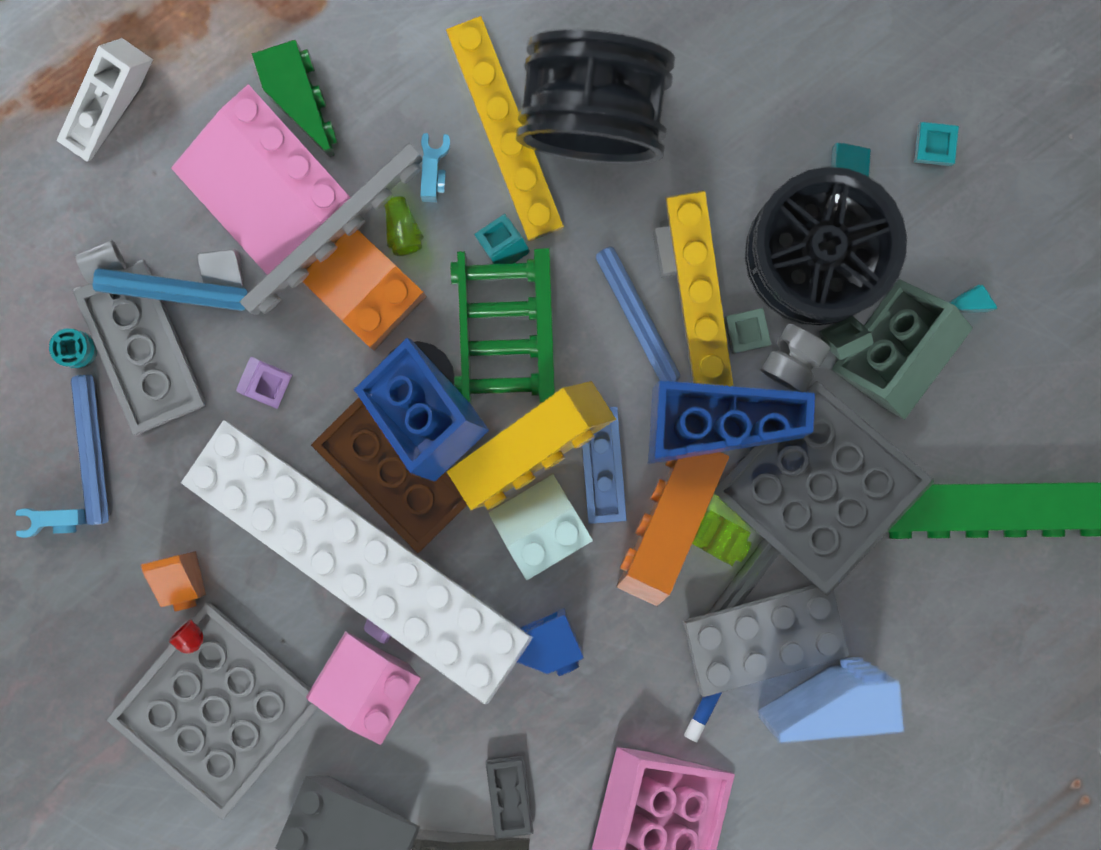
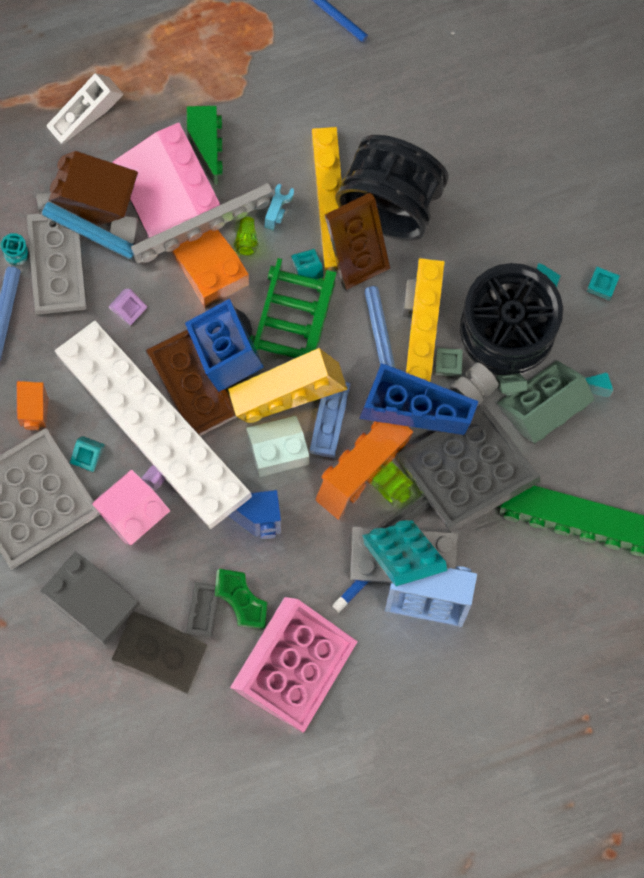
camera: 10 degrees right, 15 degrees down
red hinge [169,619,203,654] -> none
none -> reddish brown slope [48,151,138,226]
none -> teal slope [70,436,105,472]
none -> green tile [215,569,267,630]
none -> reddish brown plate [325,193,391,290]
none -> teal plate [363,520,448,587]

